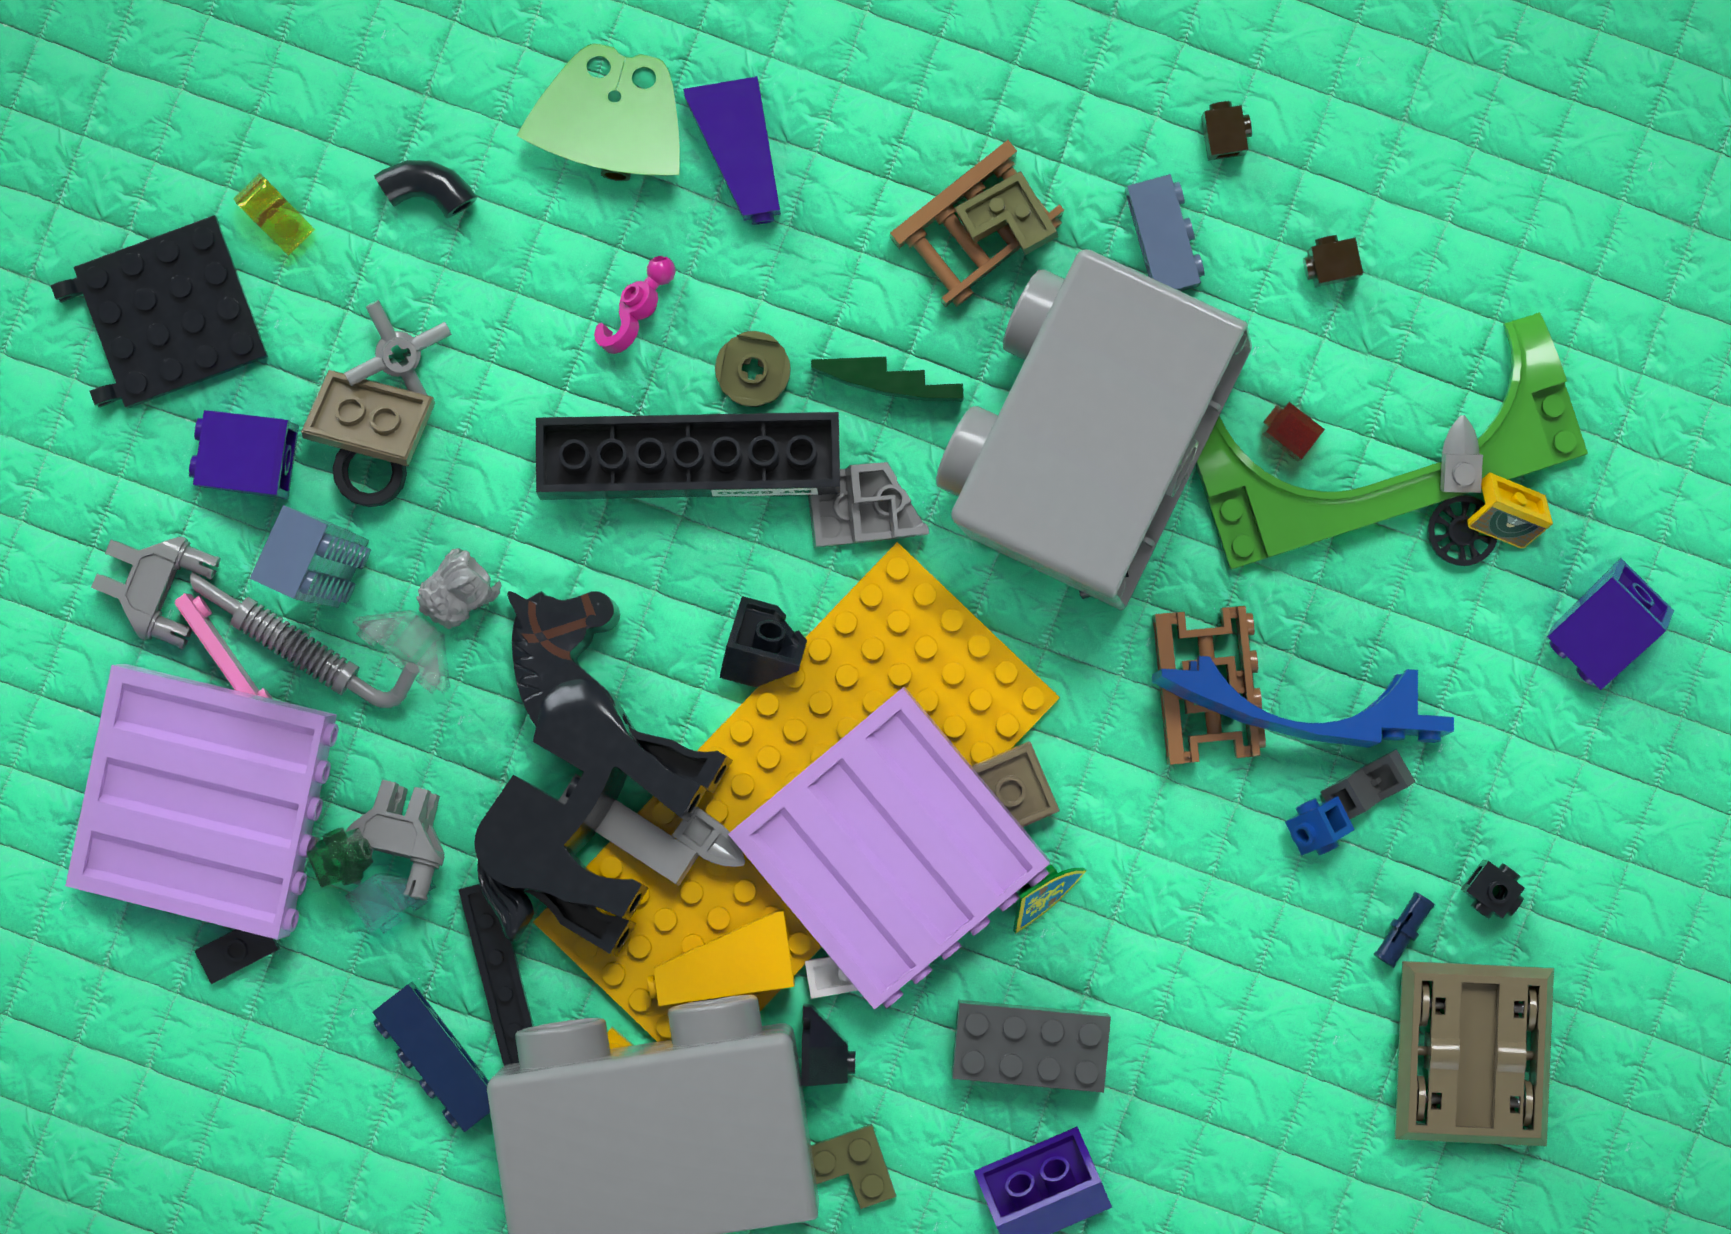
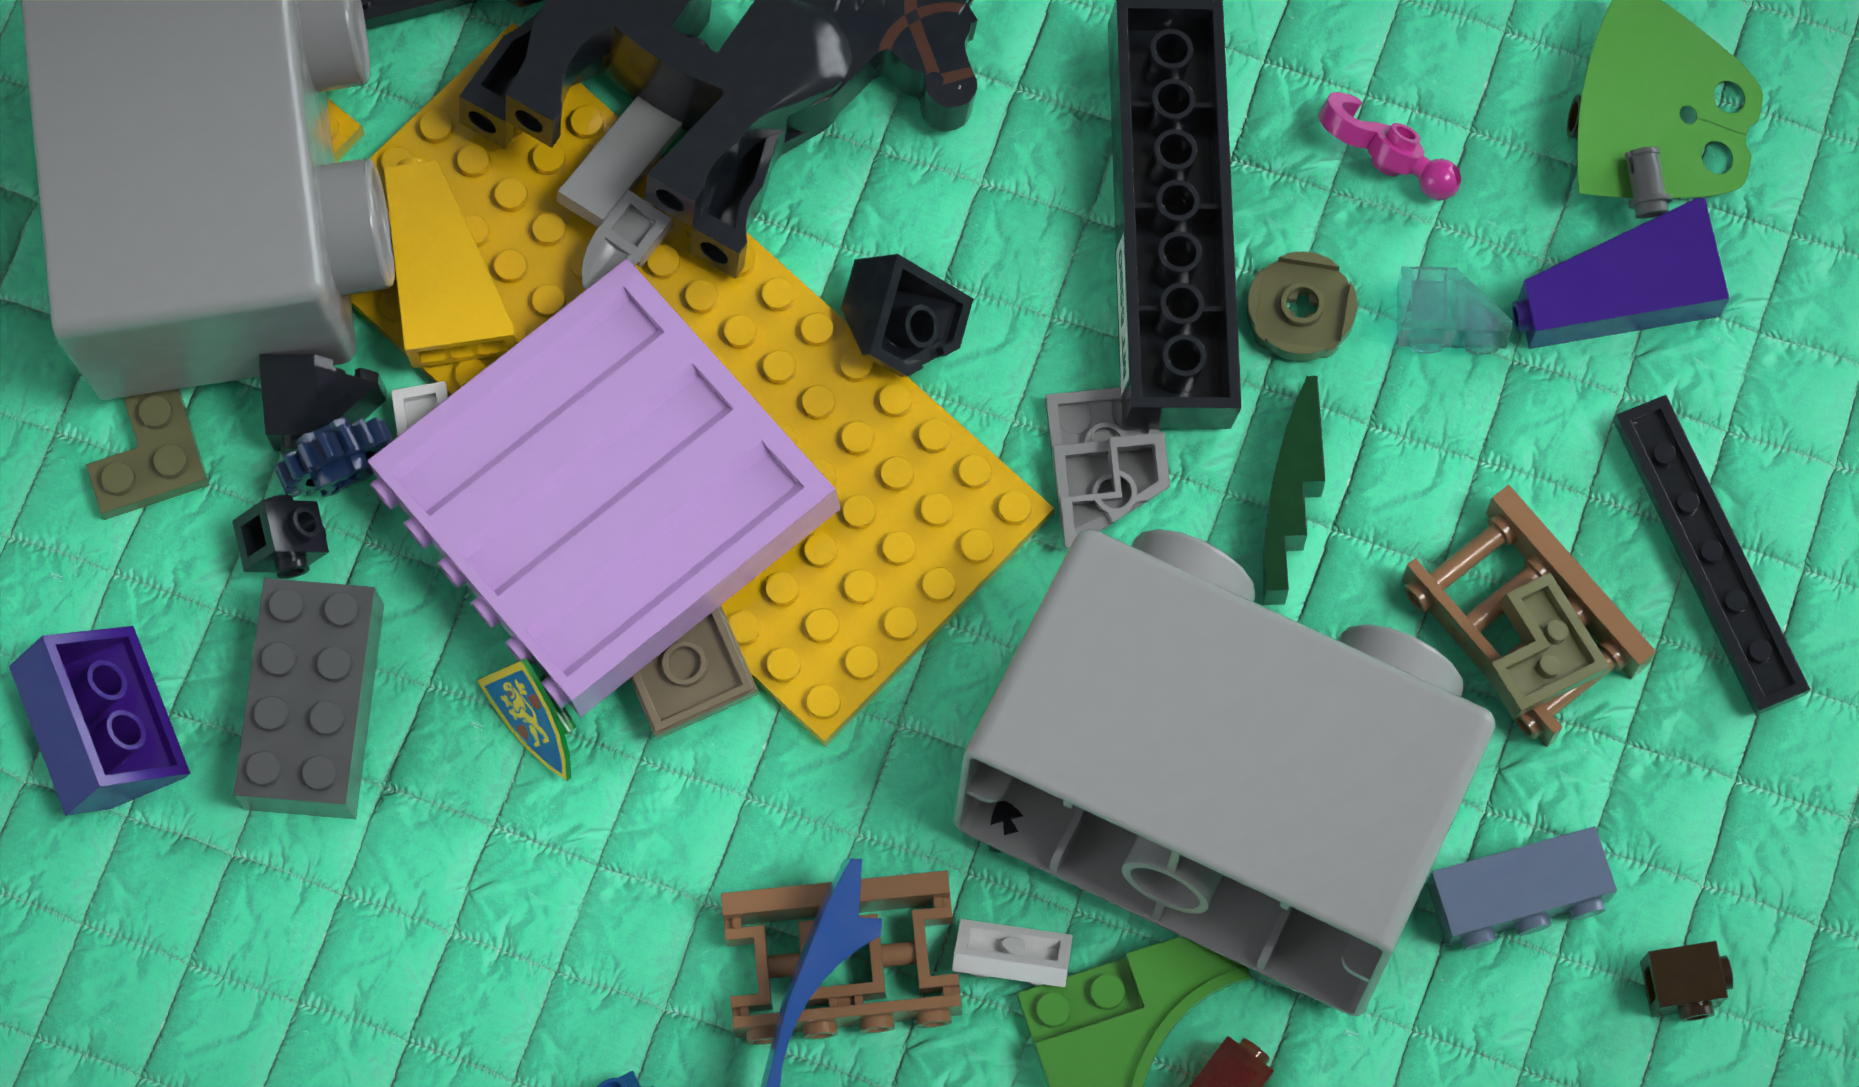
camera: 90 degrees right, 15 degrees down
none -> black brick [232,495,329,579]
none -> dark blue gear [275,417,393,497]
none -> white plate [952,919,1073,987]
none -> clear light blue slope [1397,266,1512,355]
none -> black plate [1613,395,1811,716]
none -> dark grey pin [1624,147,1672,219]

